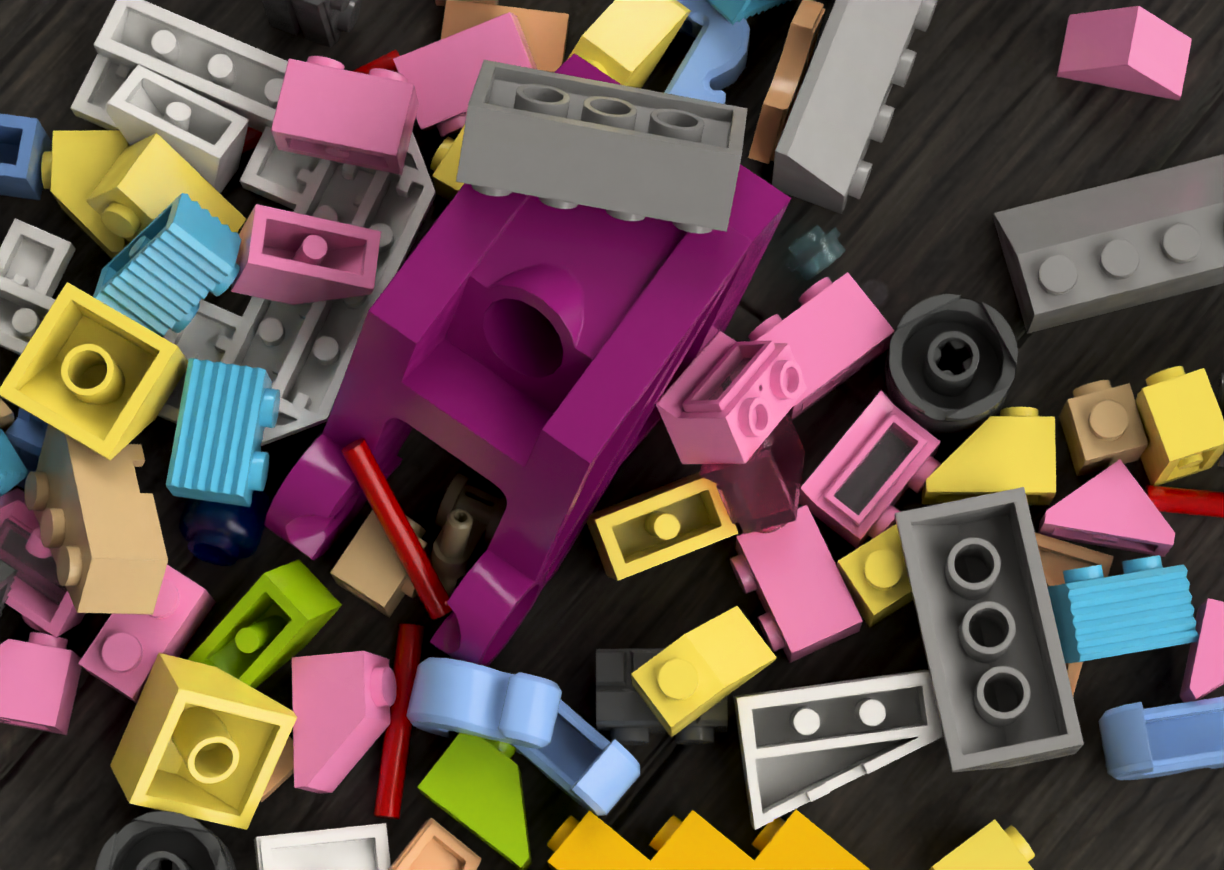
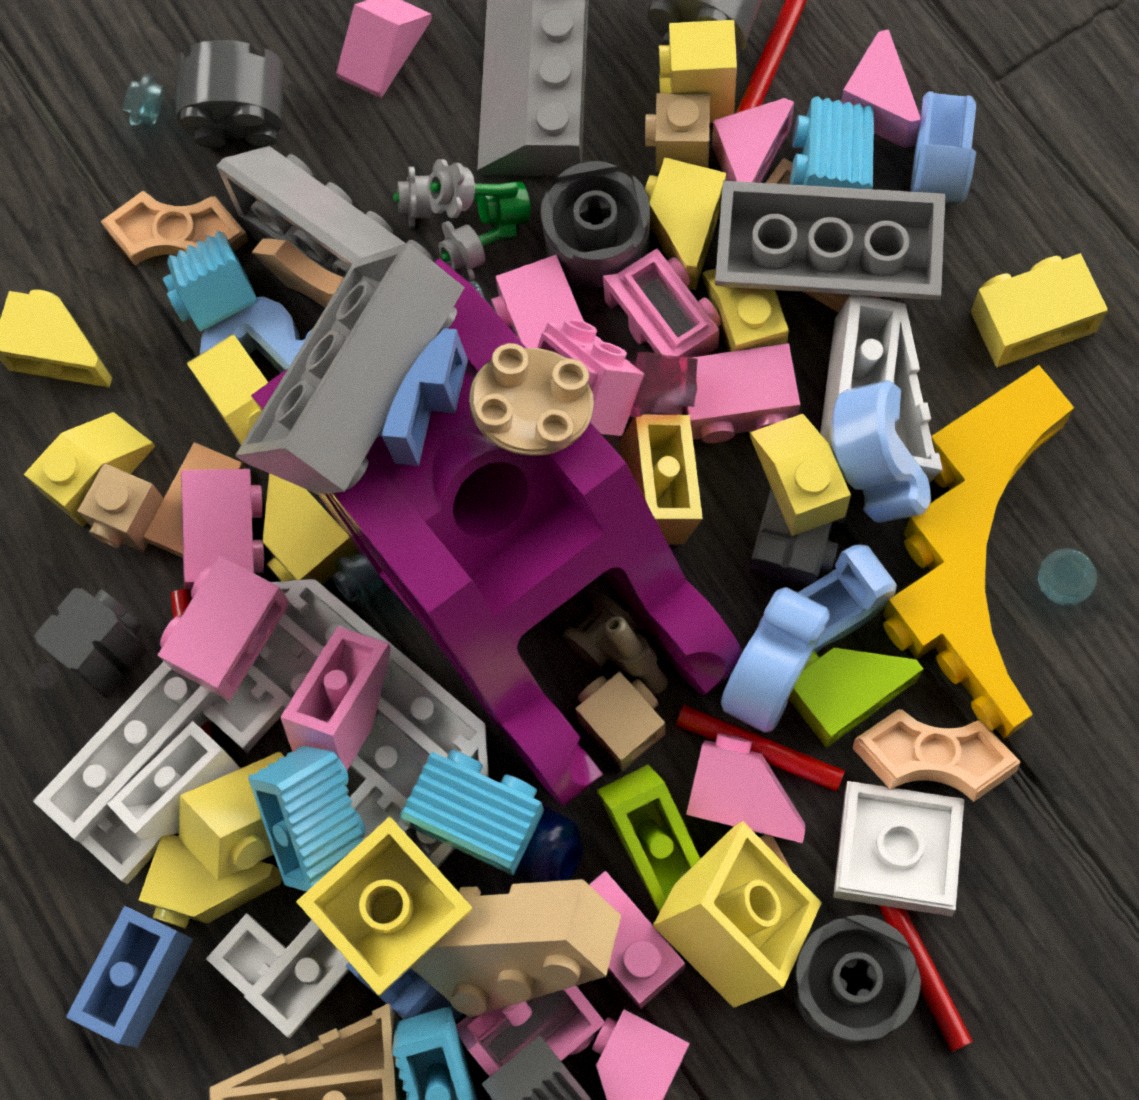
camera: 70 degrees left, 5 degrees down
red bar [341,438,452,619] -> none
none -> medium blue slope [381,328,468,466]
none -> light grey plant [393,159,530,282]
none -> tan dish [469,343,594,456]
none -> light blue animal [831,380,931,523]

